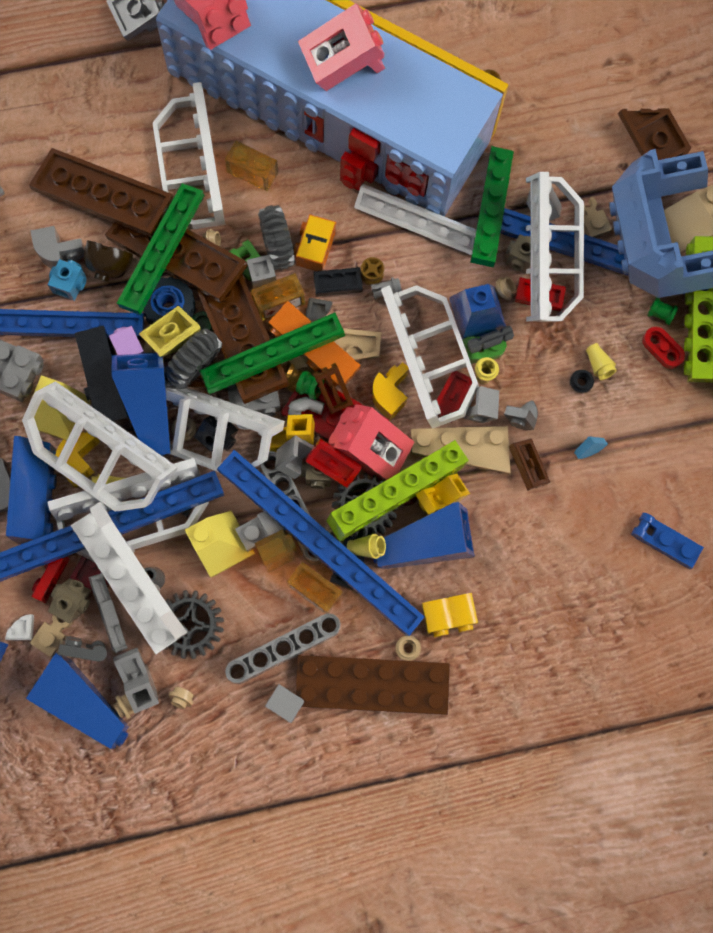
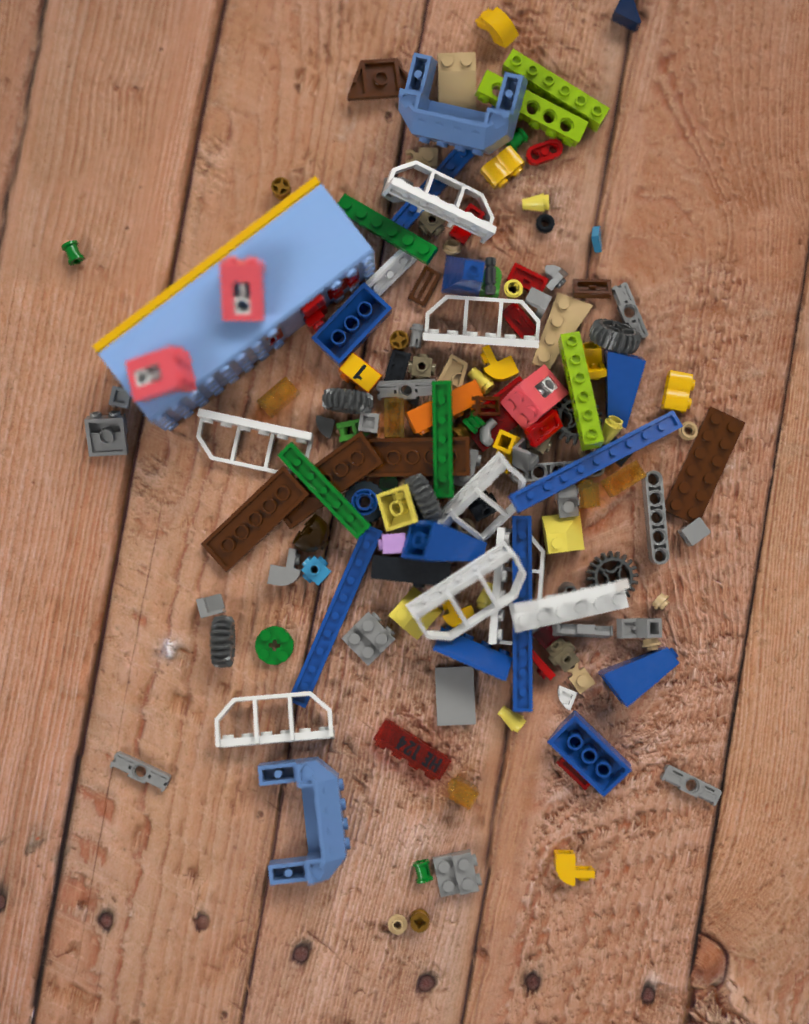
camera: 60 degrees left, 10 degrees up
dark grey plate [58,636,107,661] -> none
tan plate [202,229,221,247] -> none
blue plate [631,512,704,569] -> none
none -> blue slope [311,282,392,367]
none -> dark grey tile [316,415,335,439]
none -> light grey piece [376,379,436,400]
none -> reddish brown tile [408,265,442,308]
none -> dark tan brick [408,354,436,379]
none -> light yellow cone [467,367,495,395]
none -> yellow brick [480,145,525,190]
none -> red plate [506,263,549,292]
none -> dark grey gear [589,319,642,354]
none -> light grey piece [612,282,648,340]

